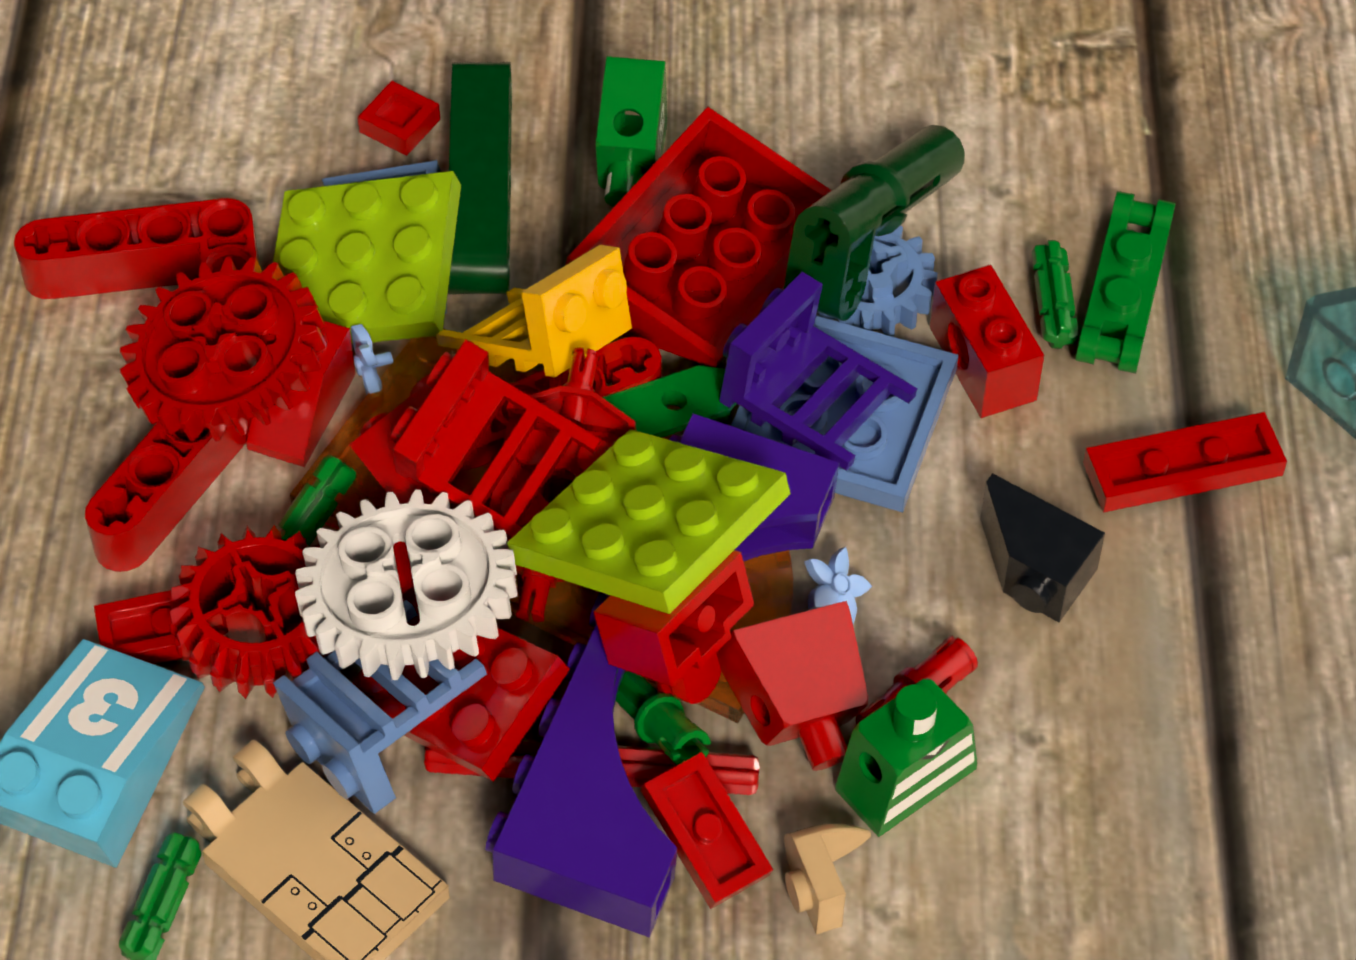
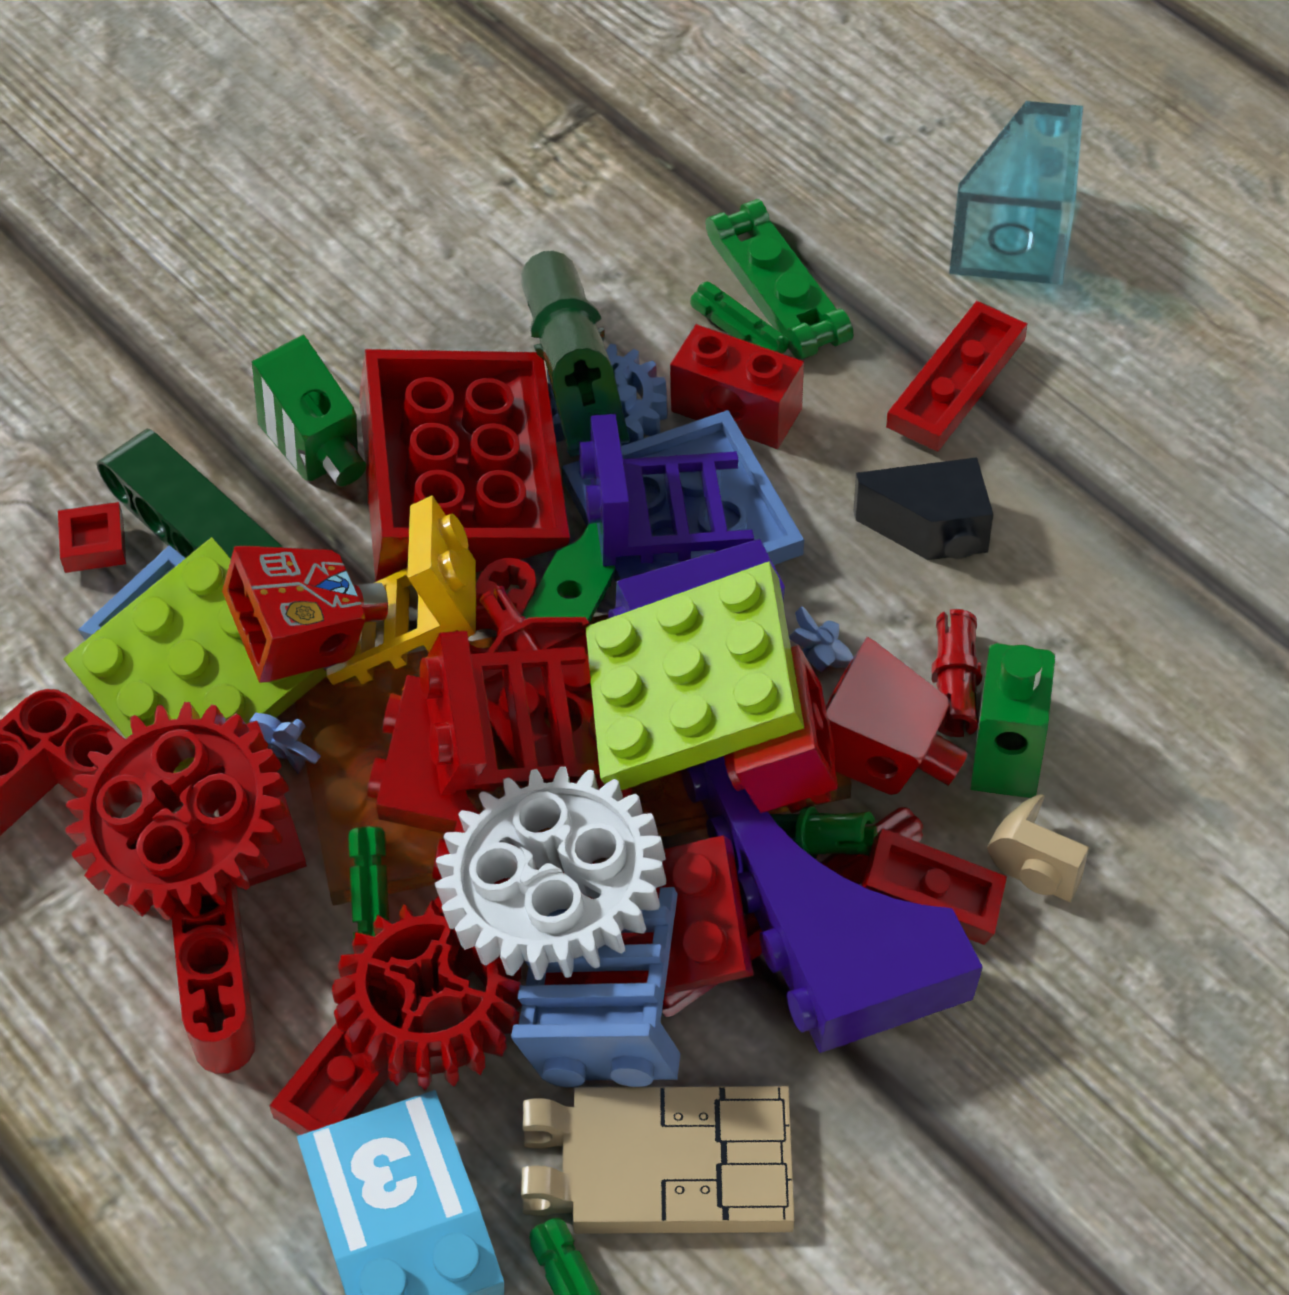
camera: 40 degrees left, 0 degrees up
none -> red torso [222,546,388,683]

